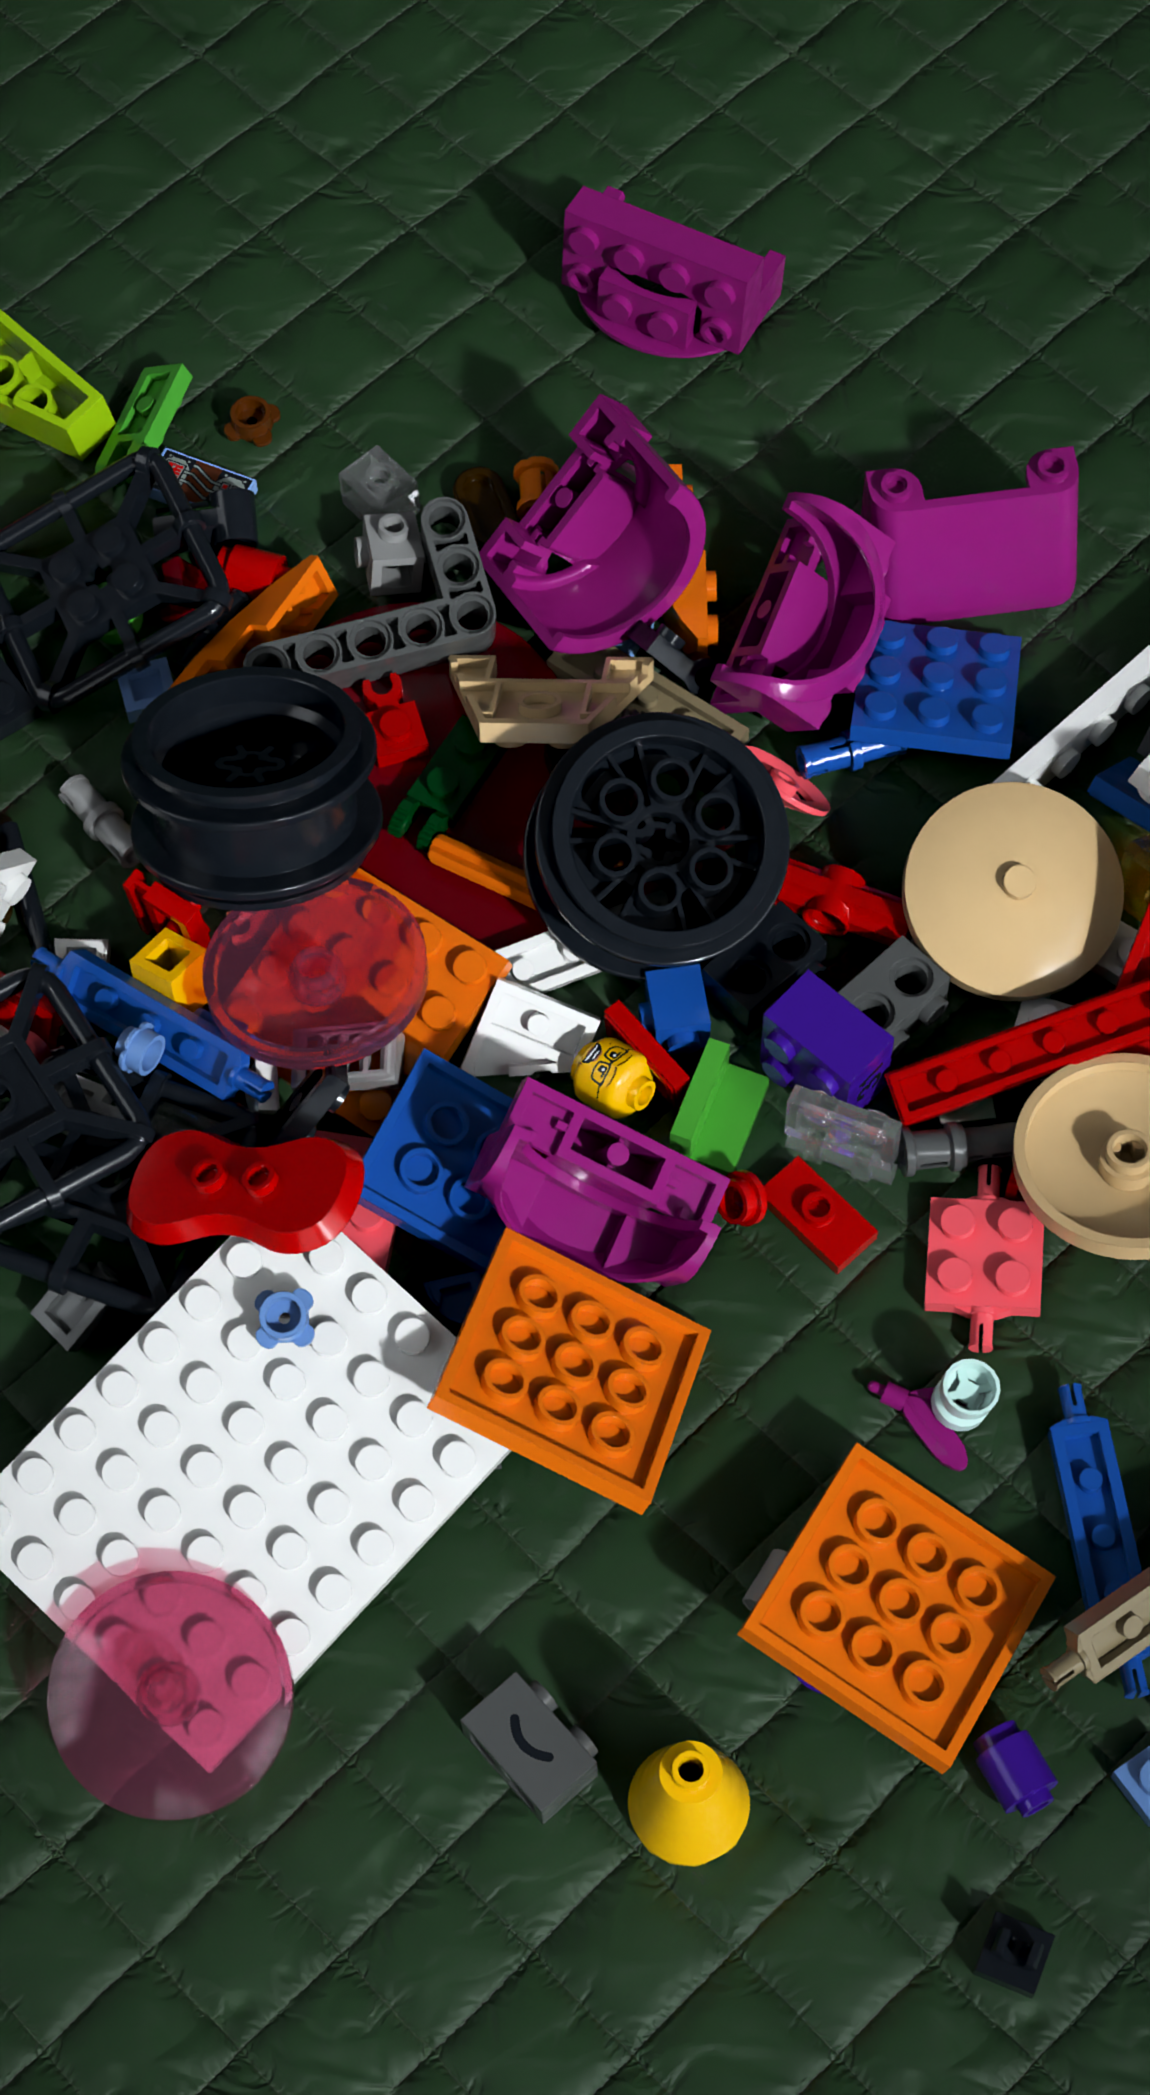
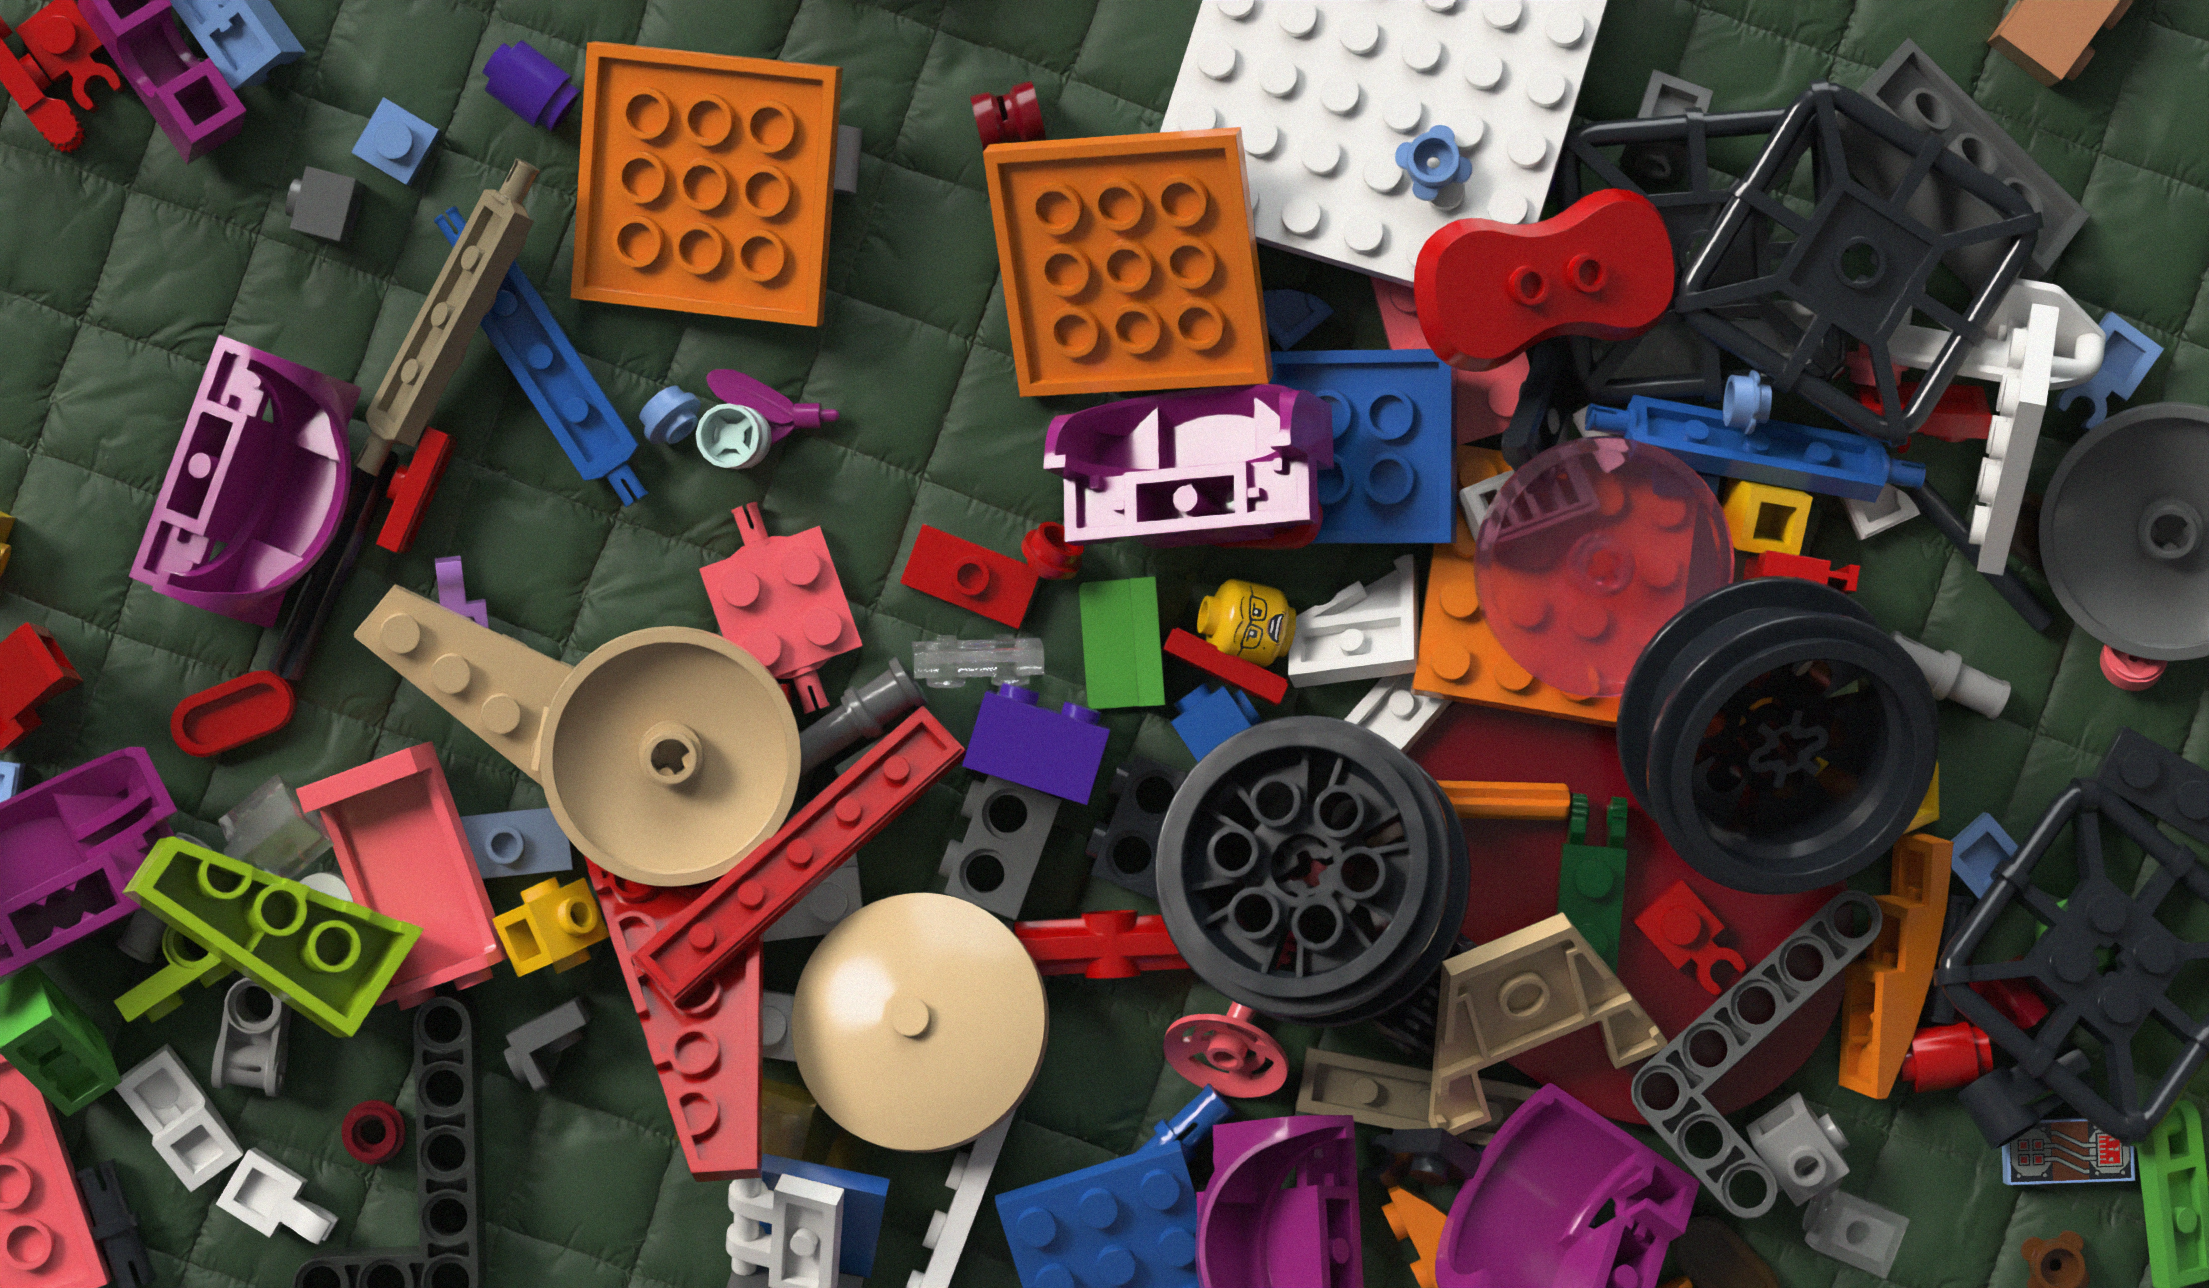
camera: 150 degrees right, 25 degrees up
none -> medium blue plate [639,386,701,444]
none -> dark red wheel [970,81,1047,151]

